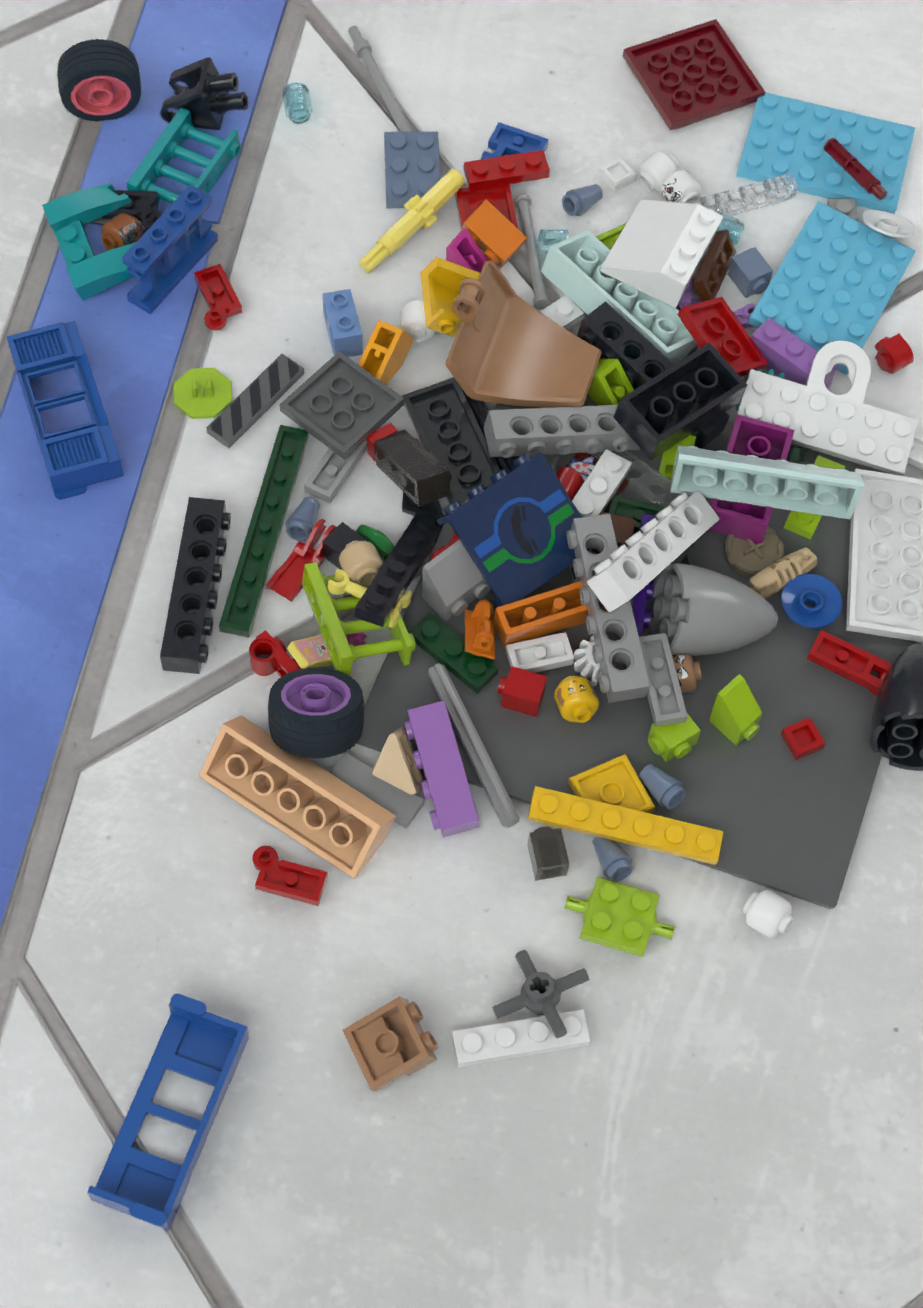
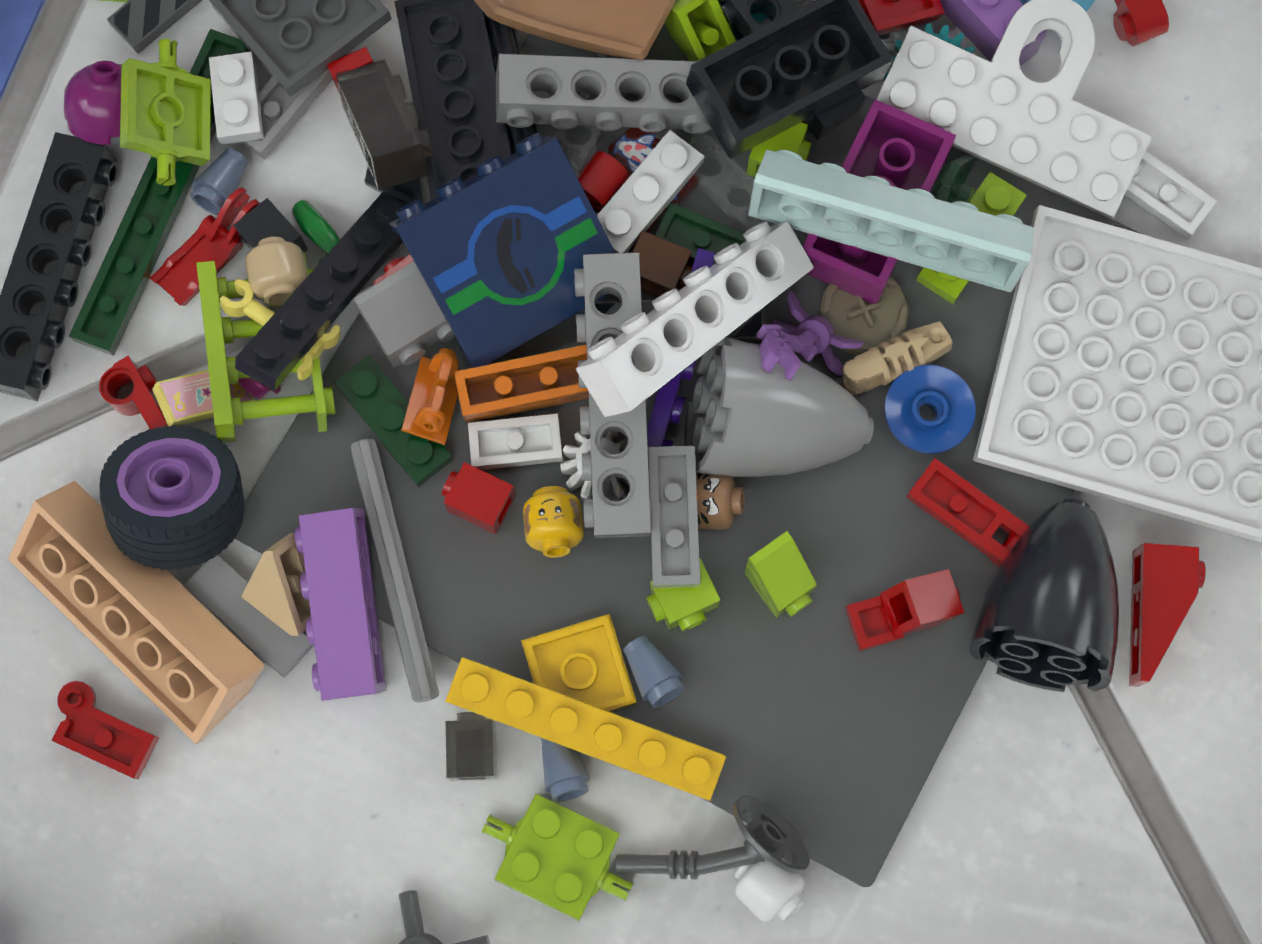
camera: 15 degrees right, 15 degrees up
none -> magenta cylinder [64,60,122,145]
none -> lime plate [120,39,211,186]
none -> white plate [209,51,264,145]
none -> dark grey dish [615,796,810,880]
none -> medium lavender piece [756,291,864,380]
none -> red brick [880,569,965,637]

